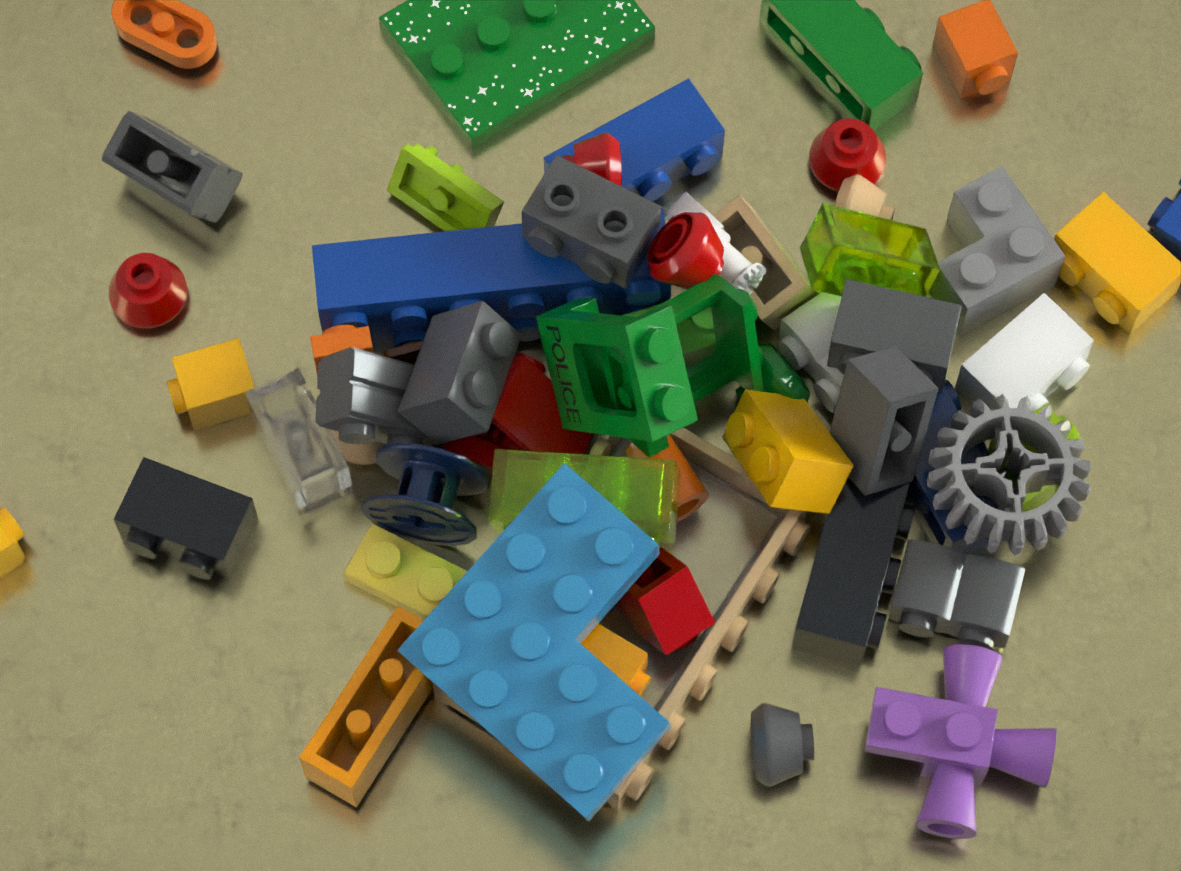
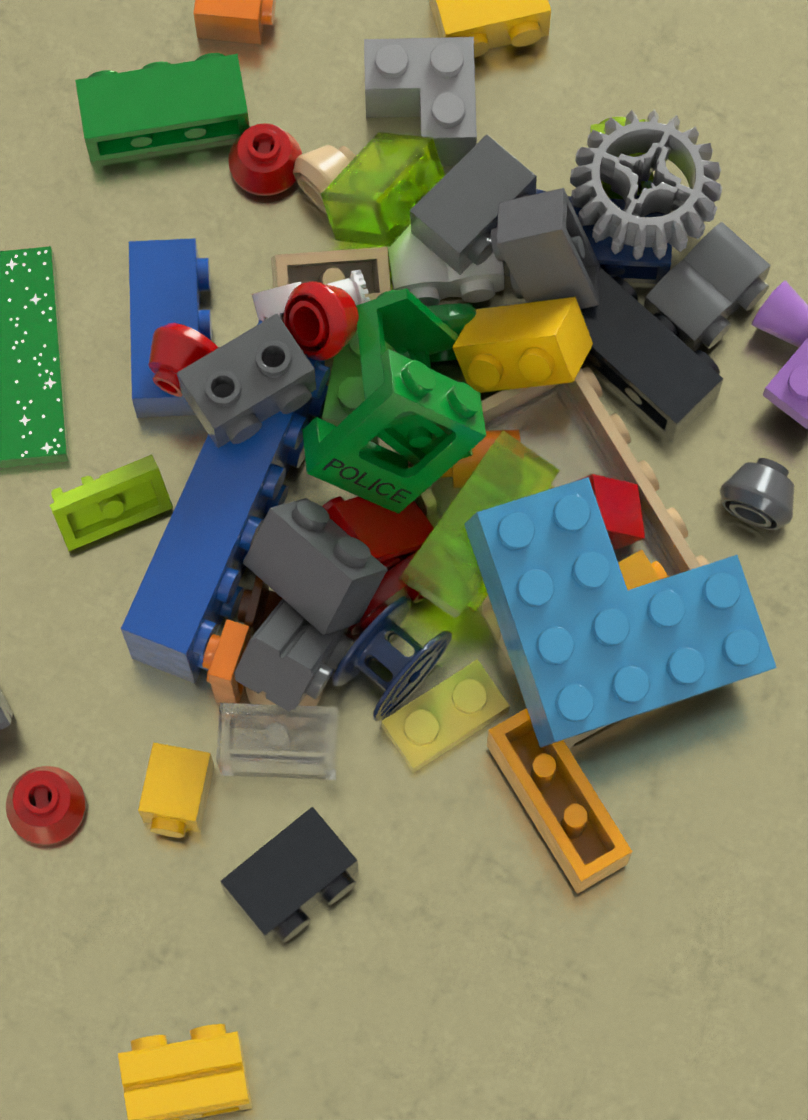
camera: 60 degrees left, 5 degrees up
white brick [955,293,1094,412] -> none

